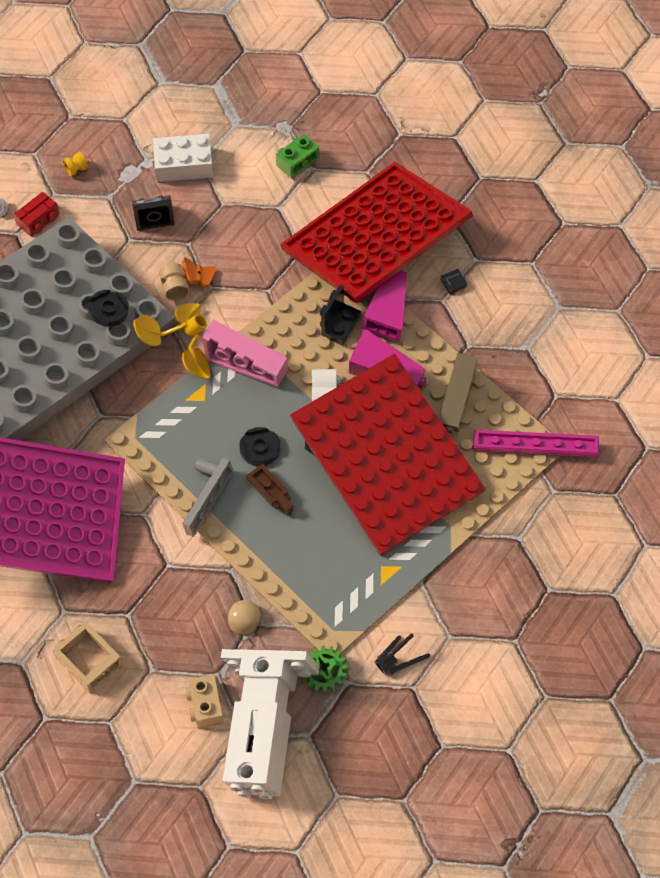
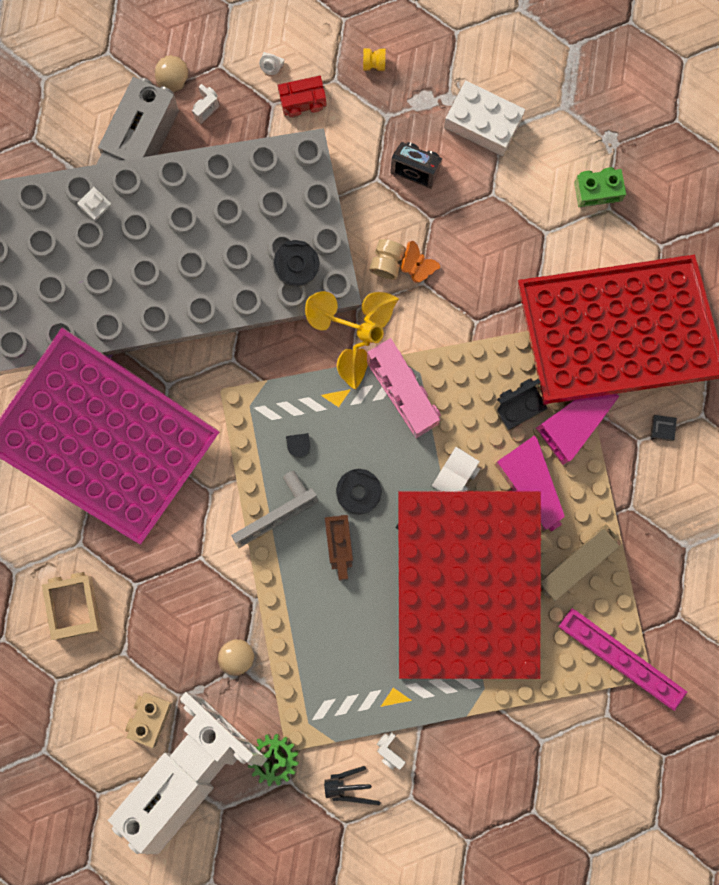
camera: 30 degrees right, 20 degrees up
none -> black tile [286,433,310,458]
none -> white bracket [376,732,406,770]

